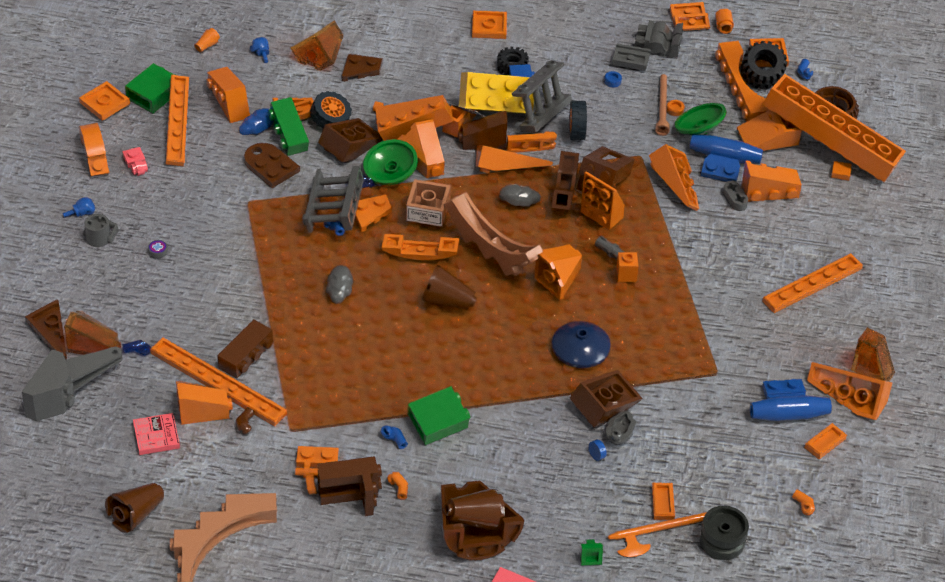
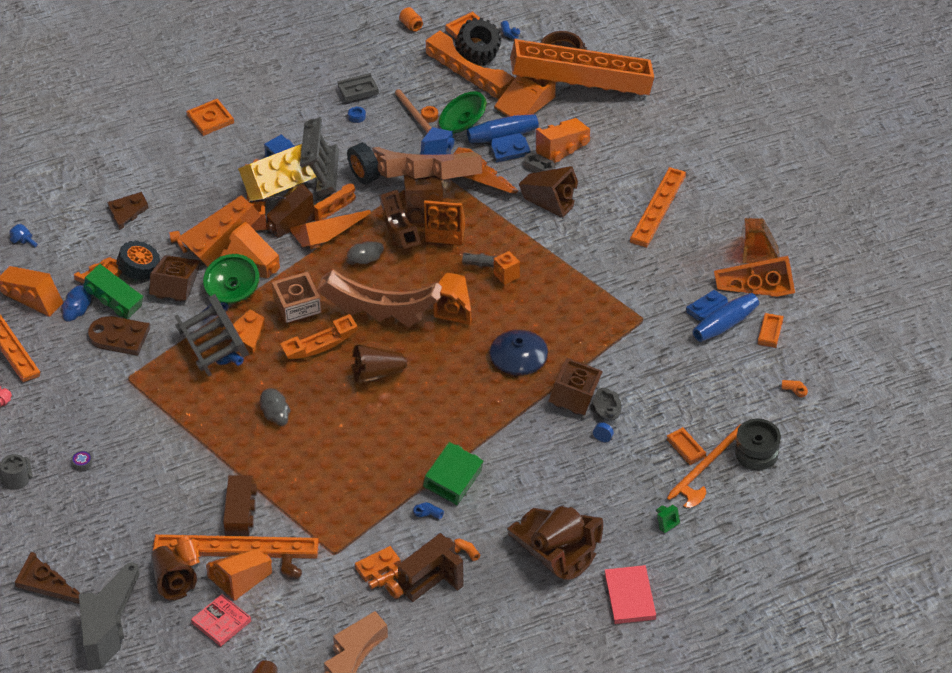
camera: 30 degrees left, 0 degrees up
clear orange slope [64,311,121,355] -> none
clear blue arm [122,340,151,355] -> none
clear orange slope [290,20,343,71] -> none
black tyre [497,47,529,75] -> none
dark grey hips [635,20,683,58] -> none
orange slope [669,2,710,31] -> none
orange tile [831,161,852,181] -> none
none -> reddish brown cone [151,546,197,600]
none -> orange brick [174,536,200,566]
none -> nougat arch [372,147,482,180]
none -> blue slope [420,127,454,155]
none -> reddish brown slope [519,166,578,217]

